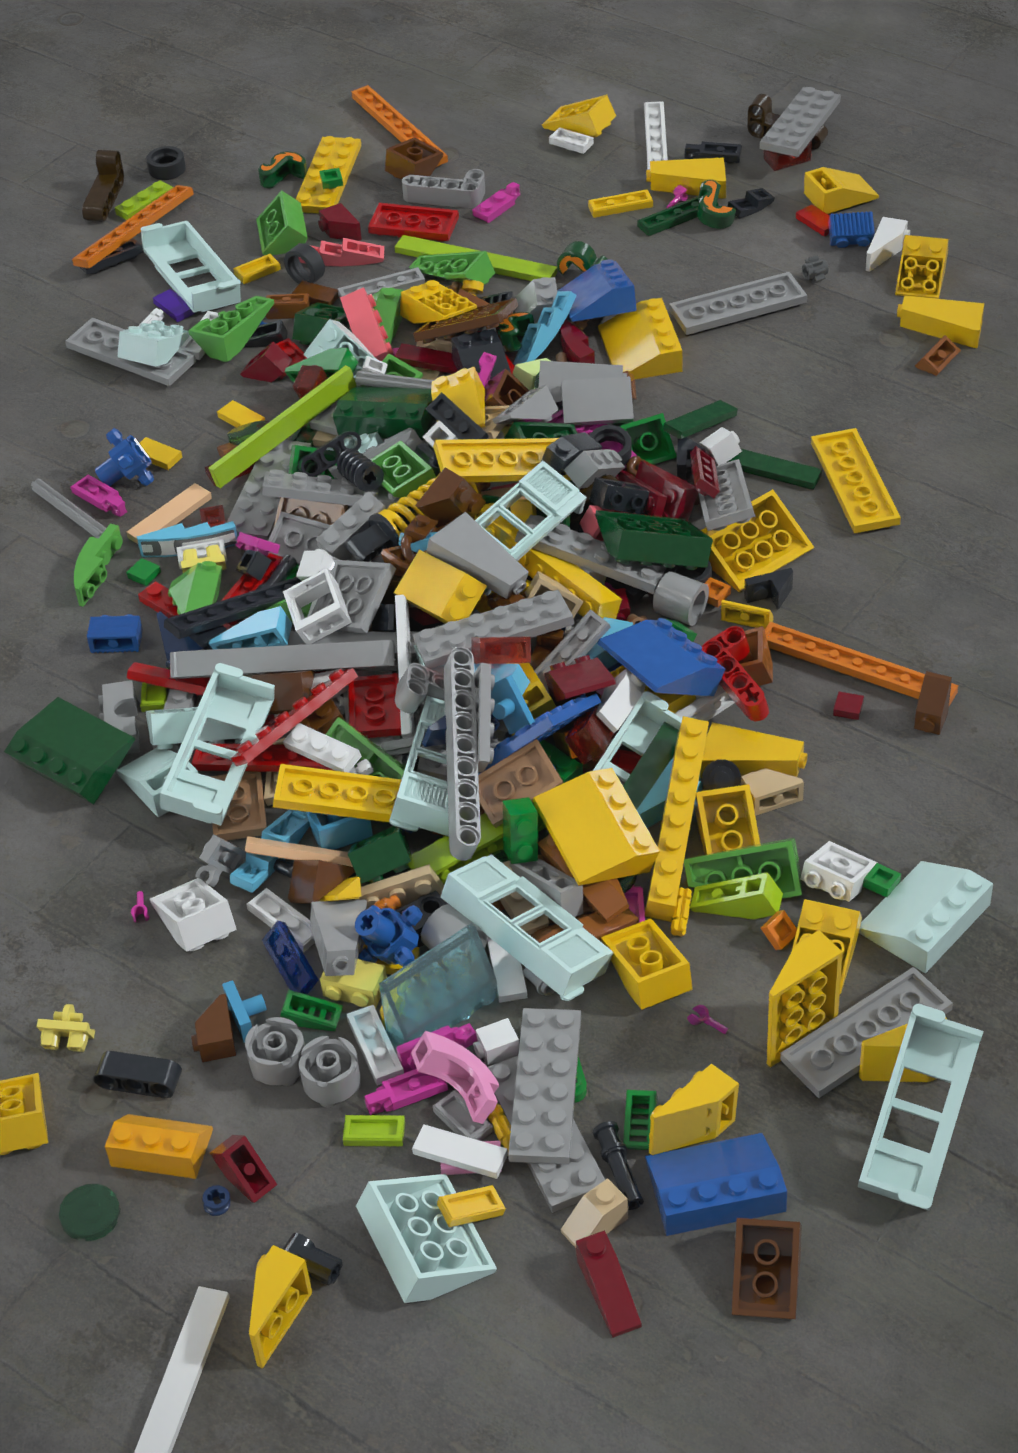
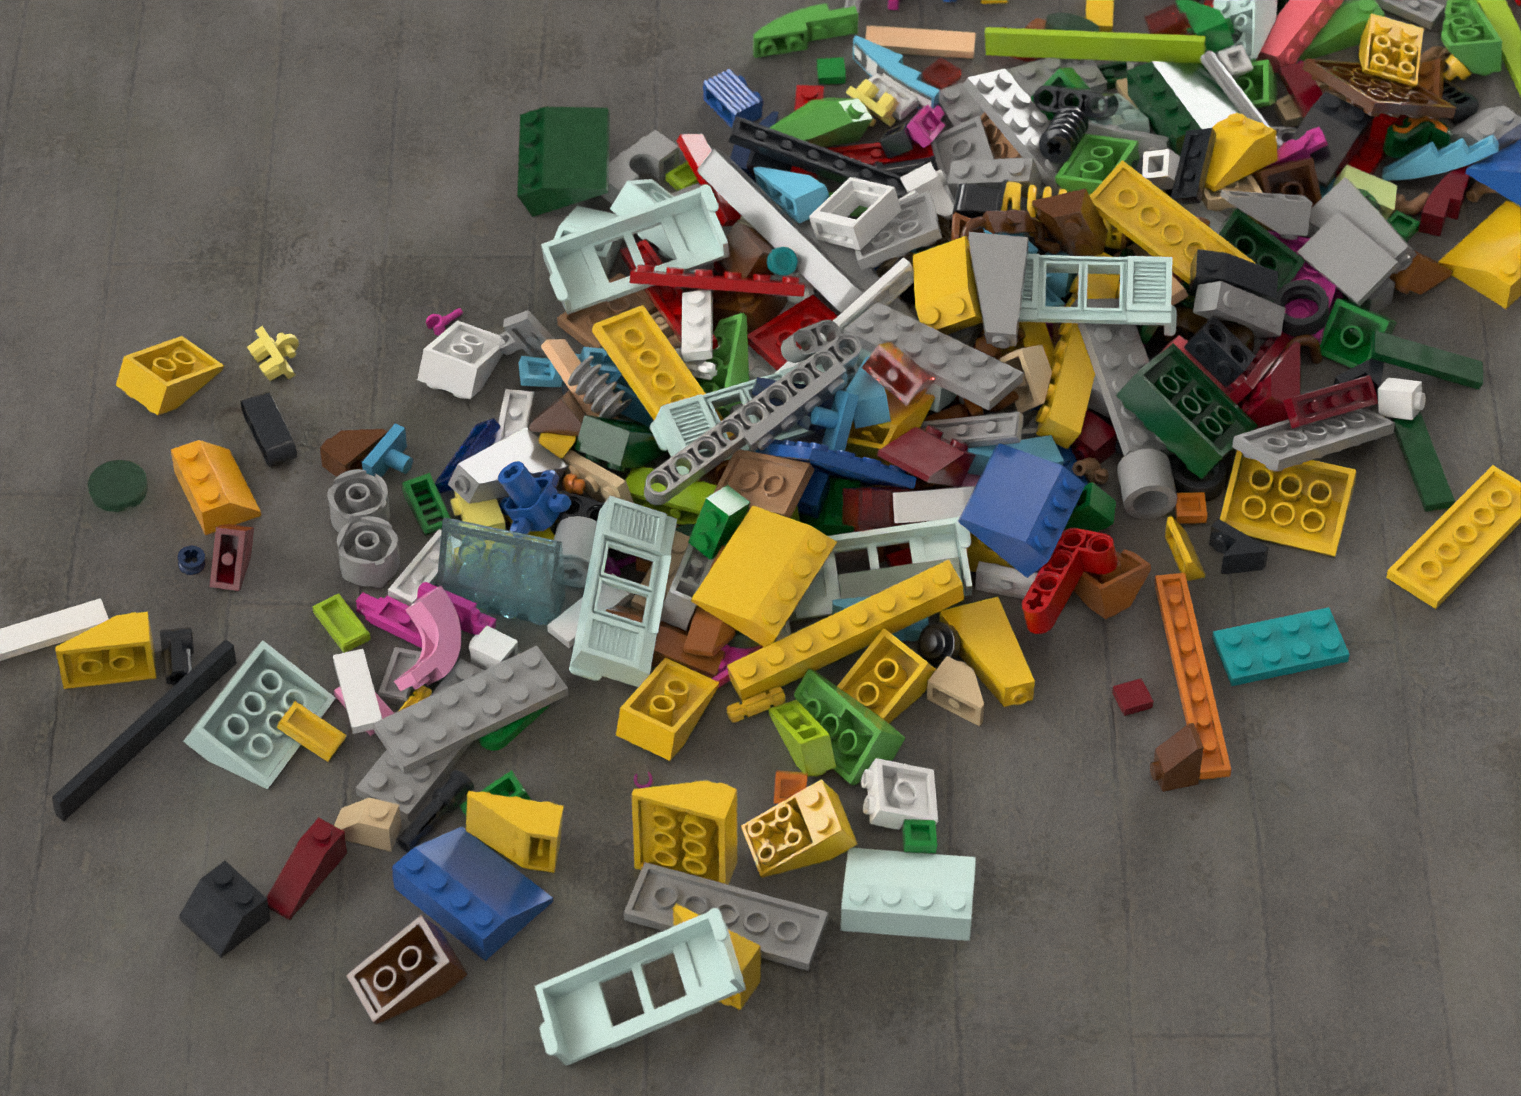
camera: 50 degrees right, 5 degrees up
none -> black tile [52,640,237,822]
none -> black slope [179,861,271,958]
none -> light grey piece [568,356,632,419]
none -> teal tile [767,247,798,276]
none -> teal plate [1212,607,1350,686]

